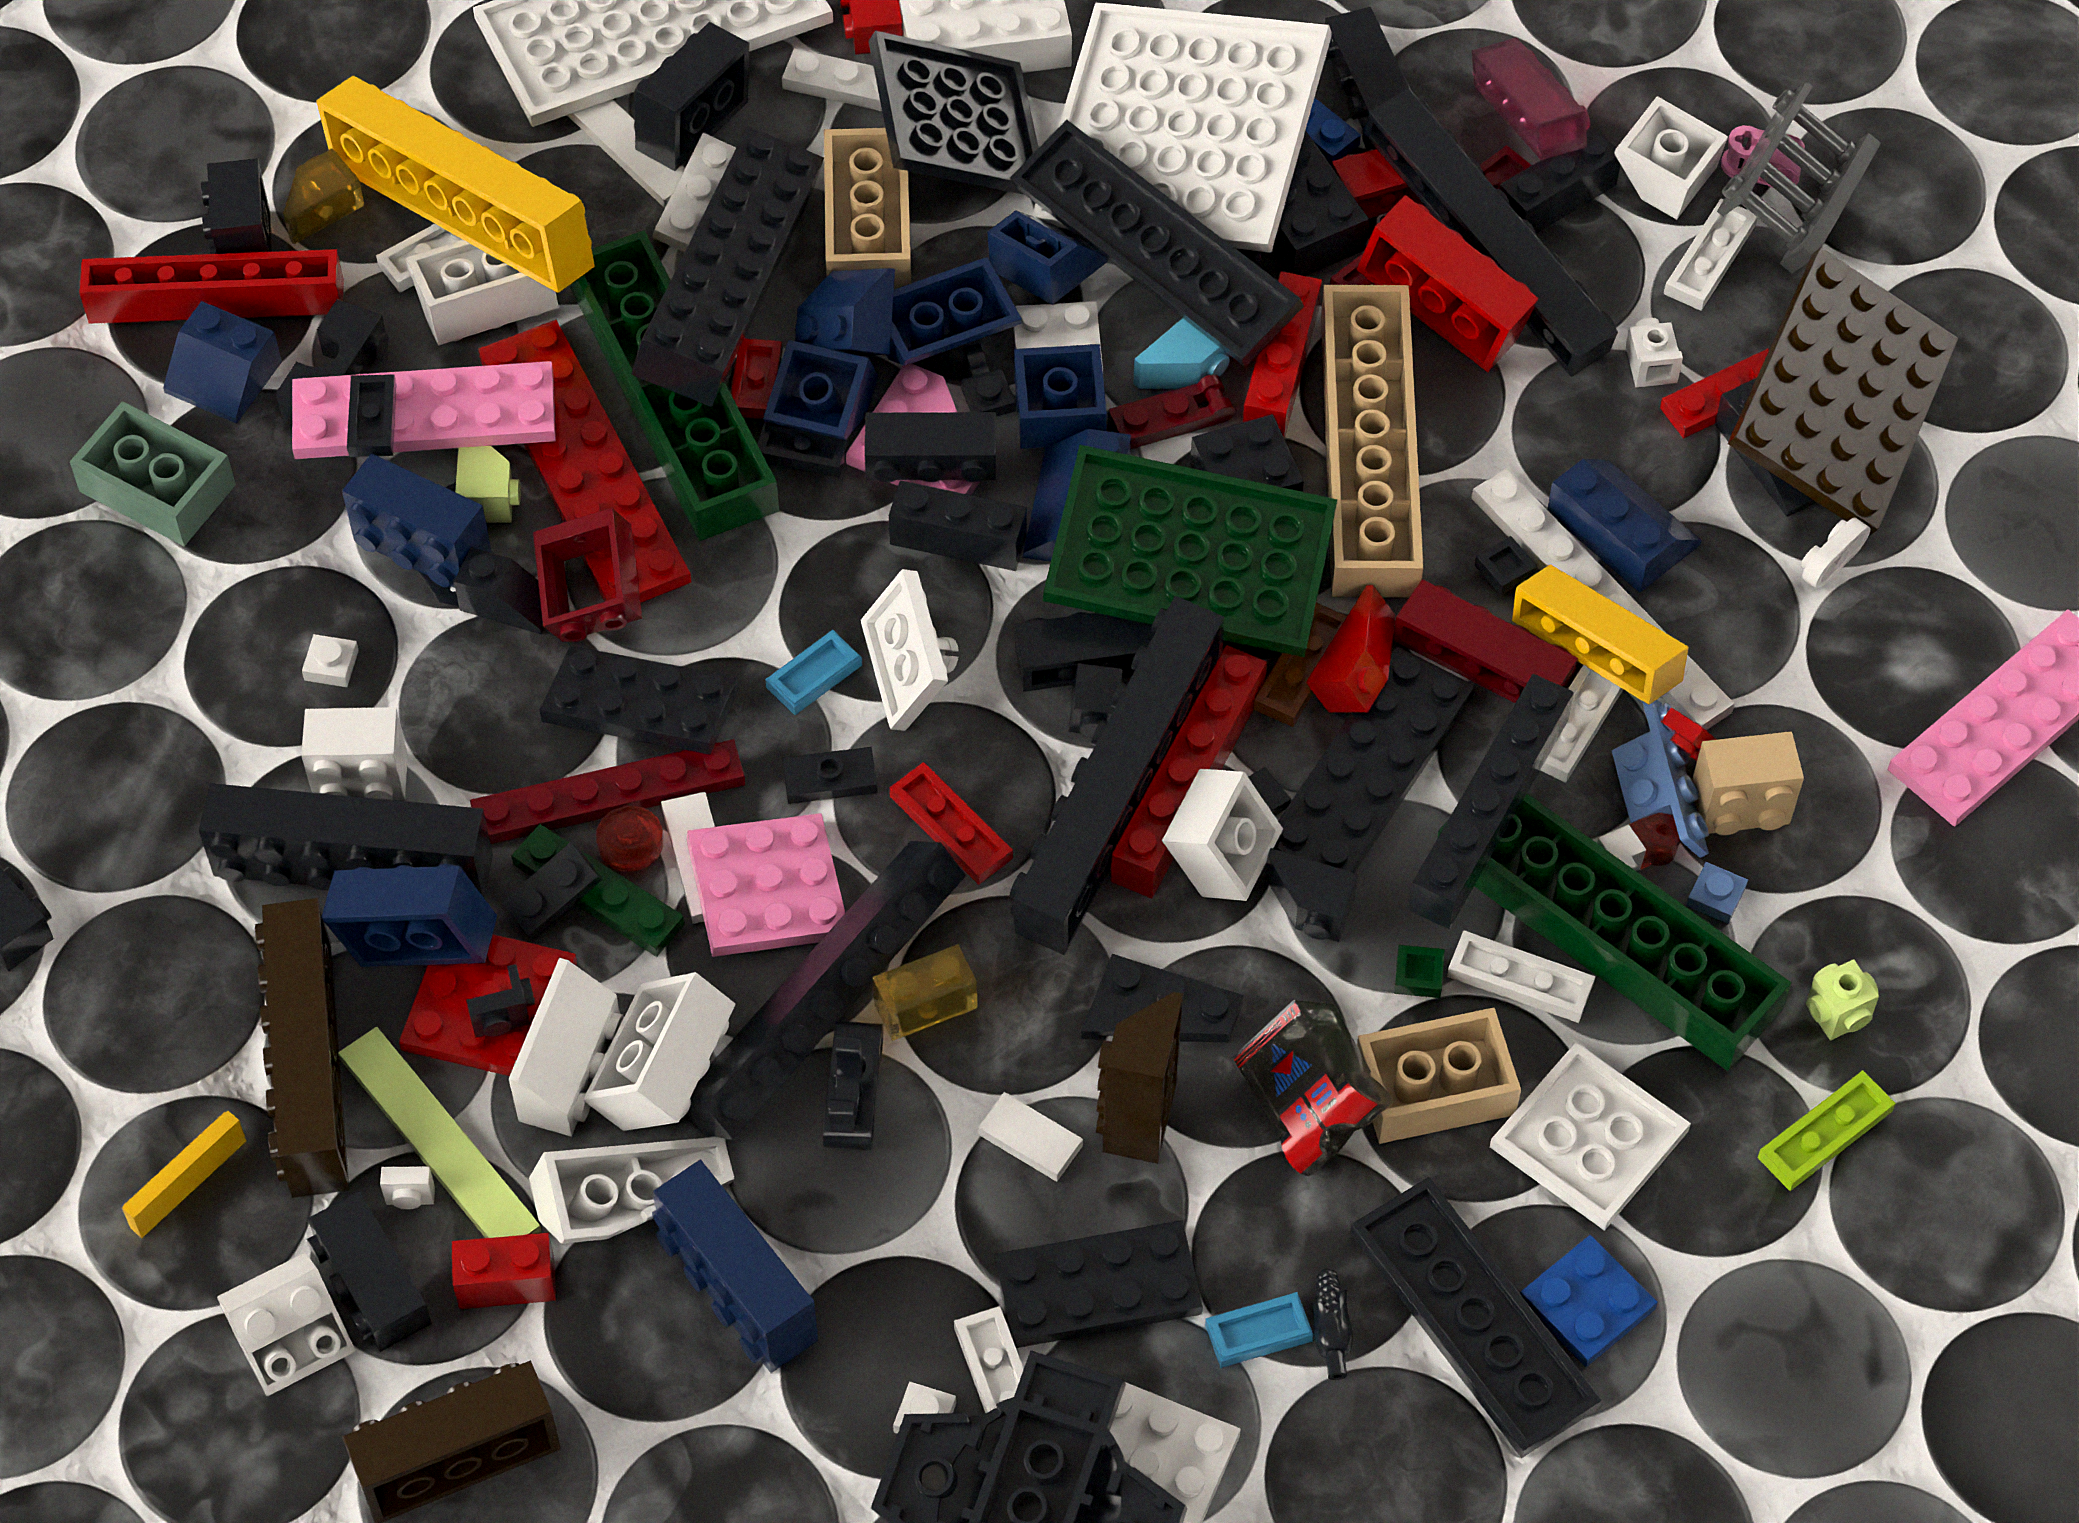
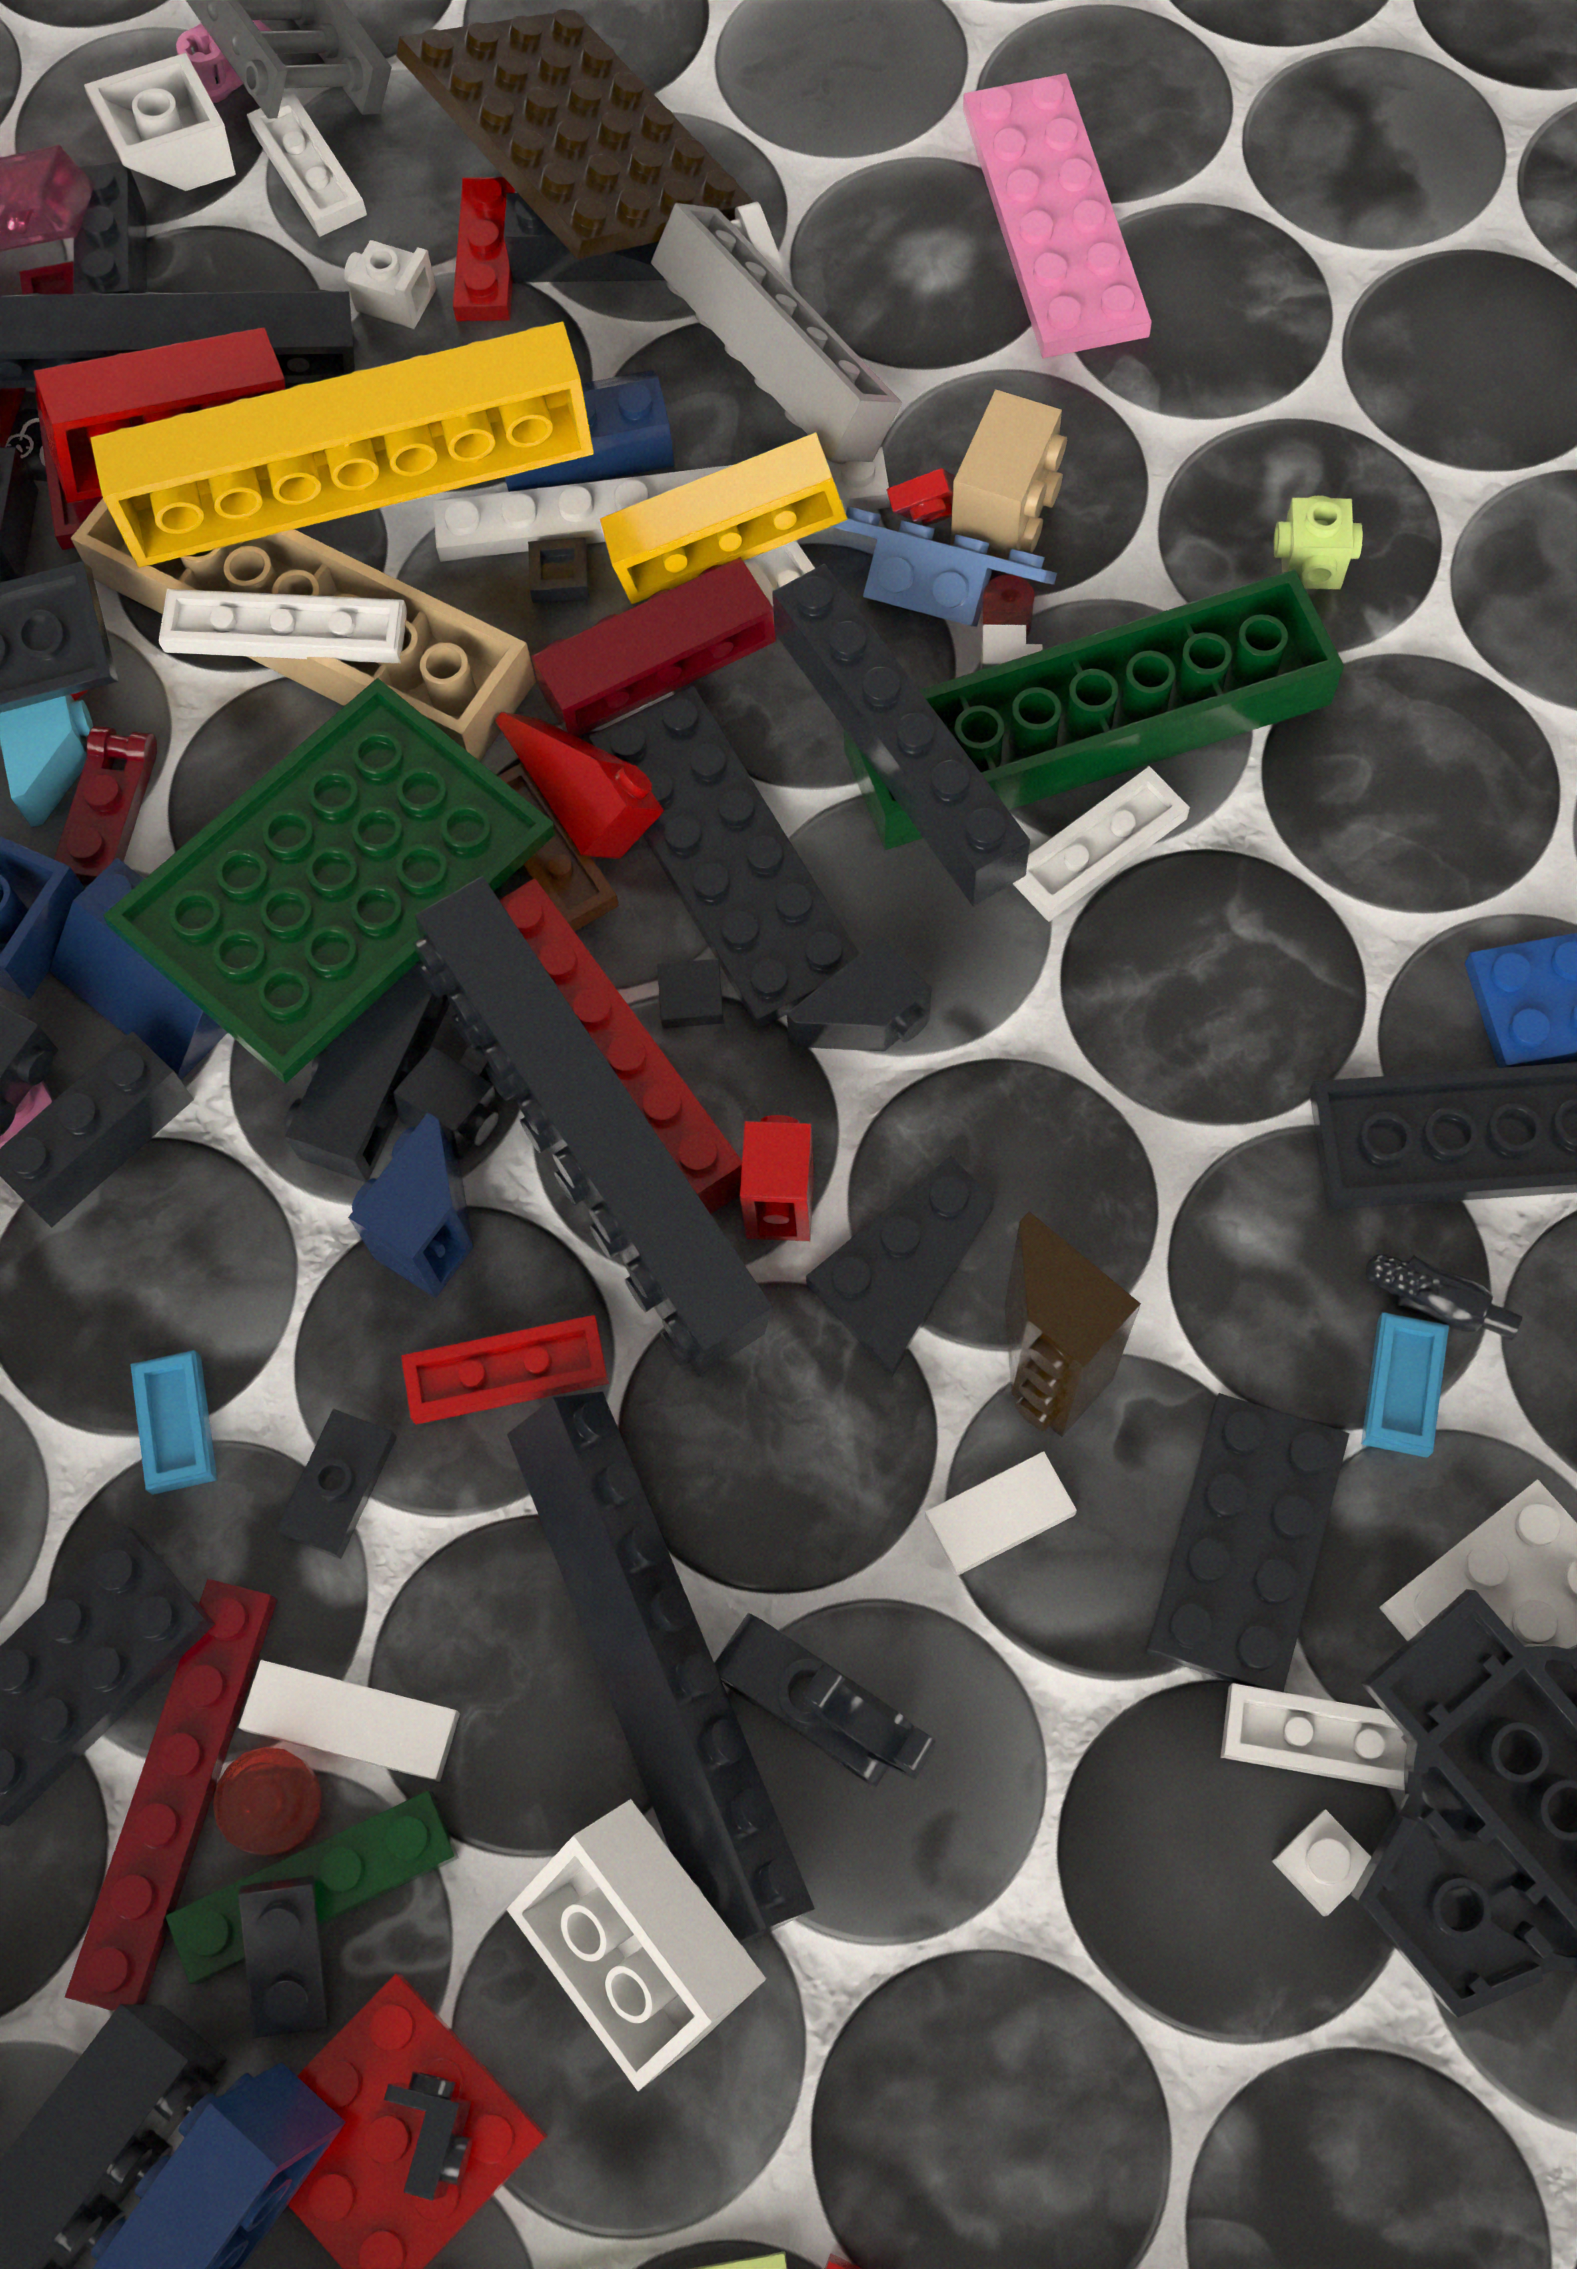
camera: 55 degrees left, 10 degrees up
white slope [509,958,624,1137] -> none
white wedge [529,1137,734,1244] -> none
dark blue brick [652,1159,818,1373] -> none
bright pink plate [686,813,845,957] -> none
white plate [860,569,958,731] -> none
clear yellow brick [872,944,977,1041] -> none
white brick [1162,769,1283,901] -> none
black brick [1190,414,1304,492] -> none
clear smoke piece [1232,1000,1393,1176] -> none
red brick [1243,271,1322,439] -> none
tan brick [1354,1008,1521,1144] -> none
dark green plate [1394,944,1445,998] -> none
white plate [1490,1042,1691,1231] -> none
medium blue plate [1686,862,1748,924] -> none
lime plate [1757,1070,1896,1191] -> none
none -> yellow brick [90,322,594,568]
none -> white tile [159,589,407,663]
none -> dark blue slope [348,1112,474,1298]
none -> light grey brick [651,203,902,464]
none -> red brick [740,1115,814,1242]

